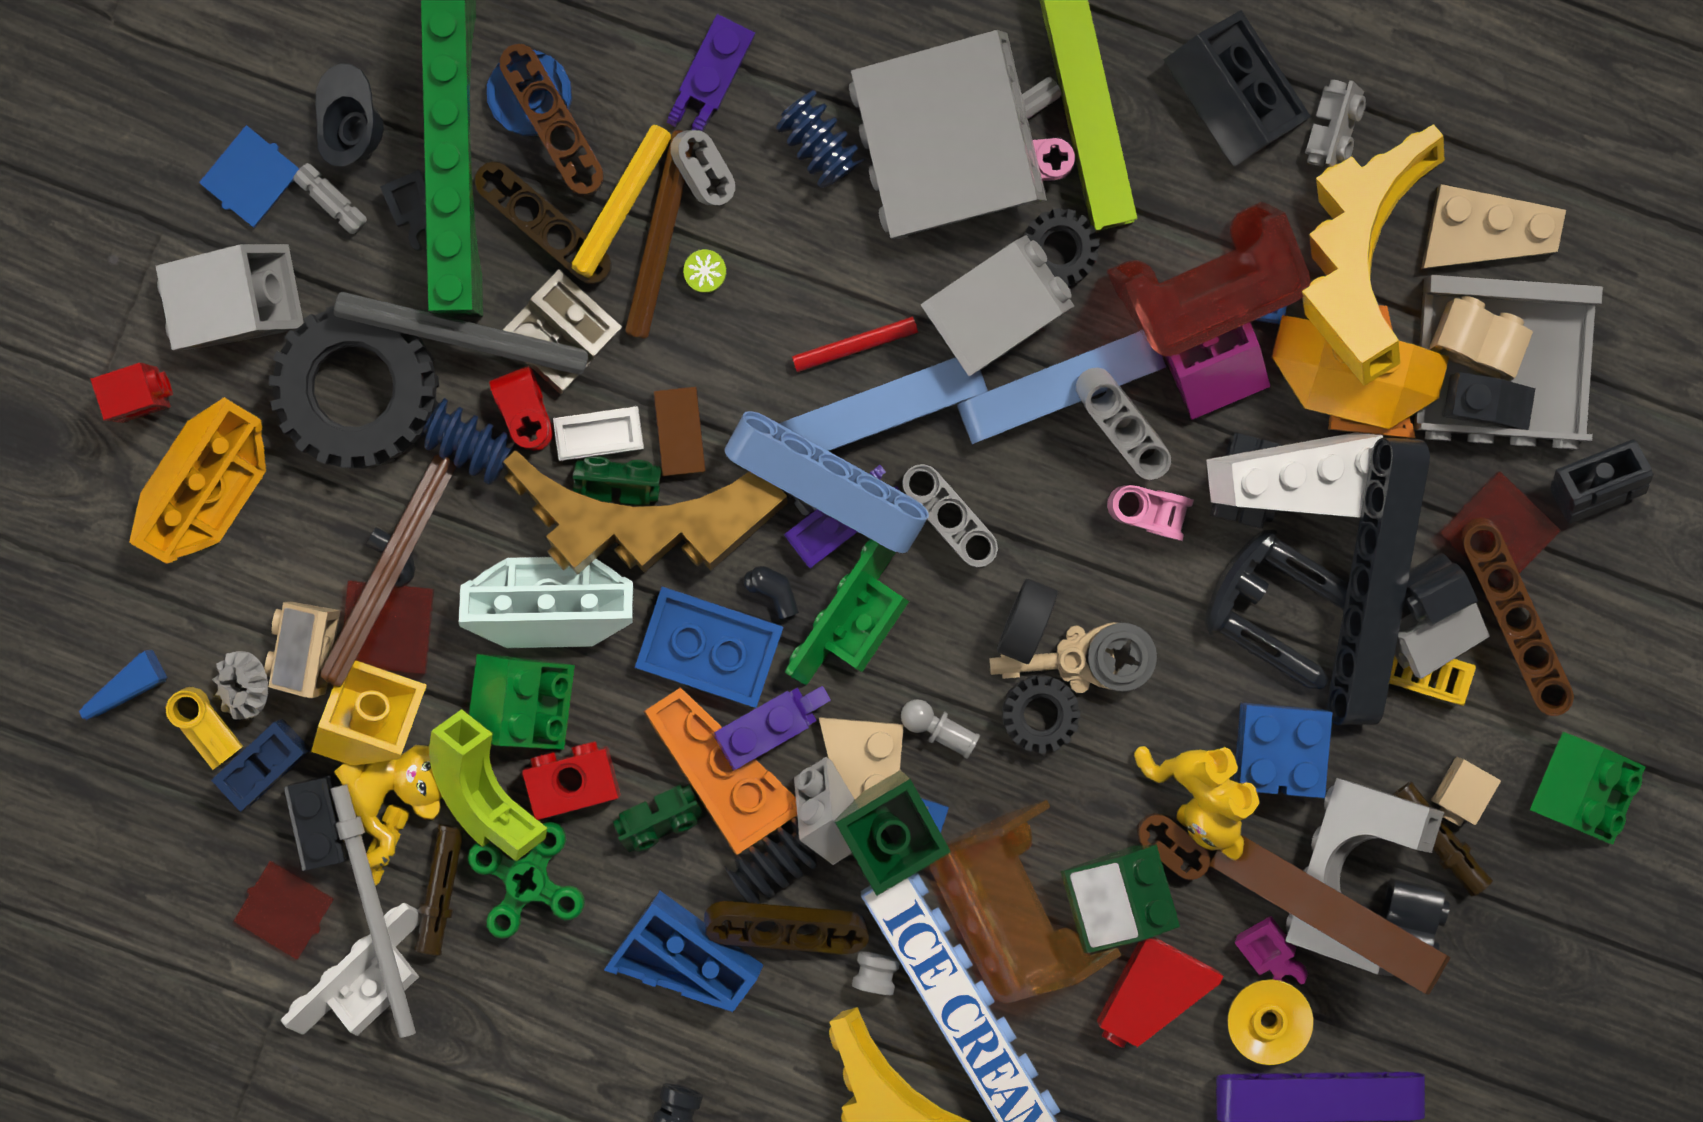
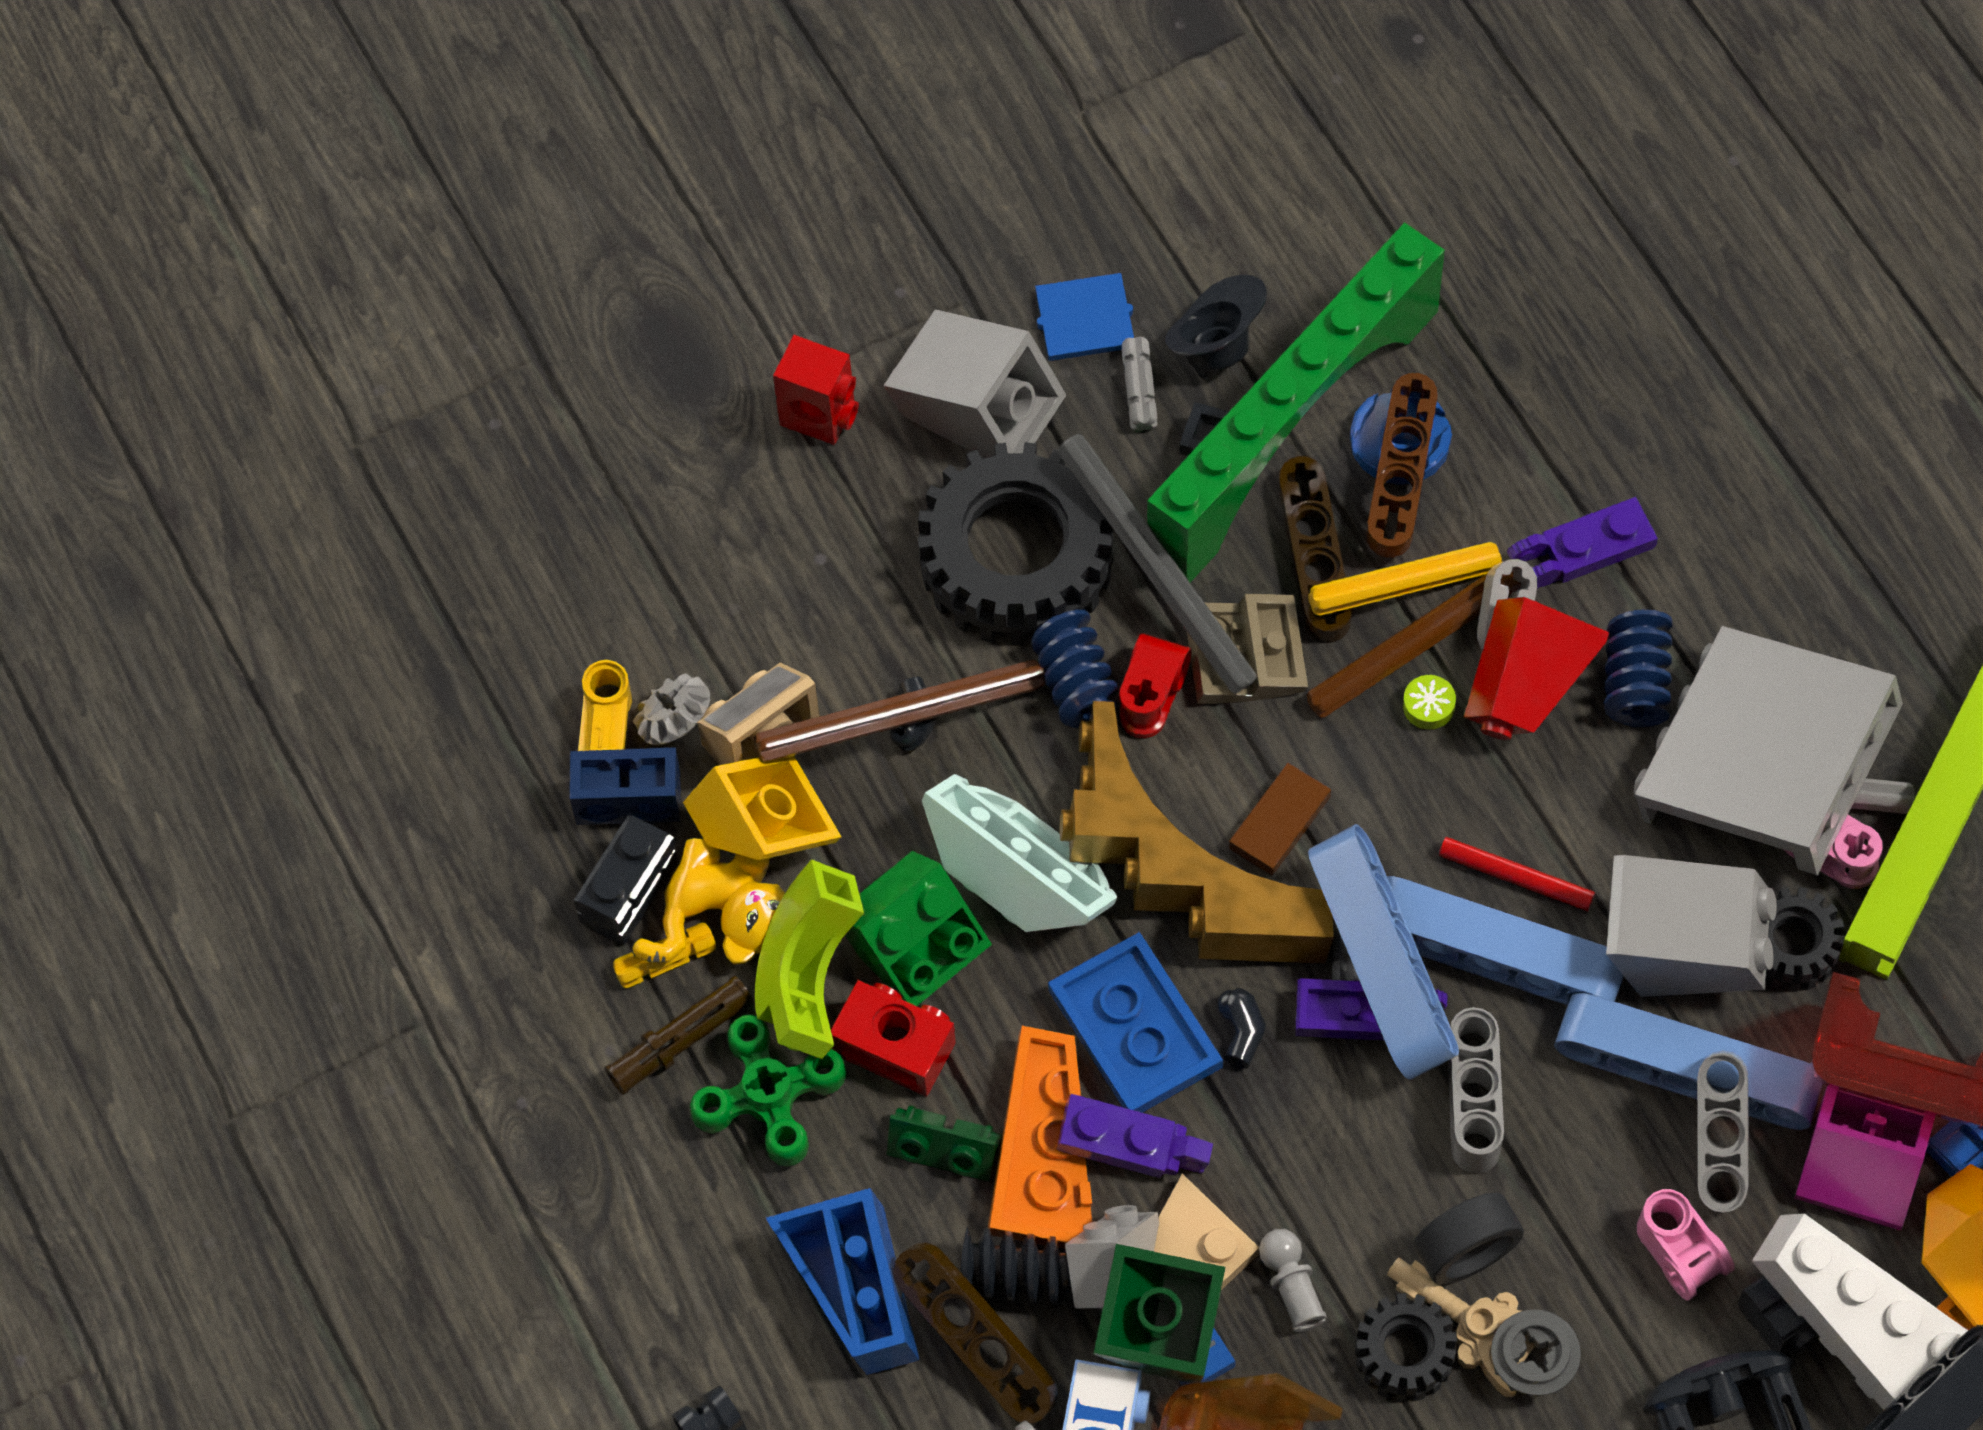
camera: 40 degrees right, 25 degrees down
blue slope [79,650,167,720] -> none
light orange wedge [129,397,266,564] -> none
clear red piece [234,861,334,959] -> none
white bracket [281,903,422,1036] -> none
light grey bar [330,784,416,1038] -> none
clear red tile [343,580,434,674] -> none
white tile [553,406,644,461] -> none
dark green hinge [573,456,662,506] -> none
green bracket [785,539,910,685] -> none
none -> red slope [1464,597,1609,740]

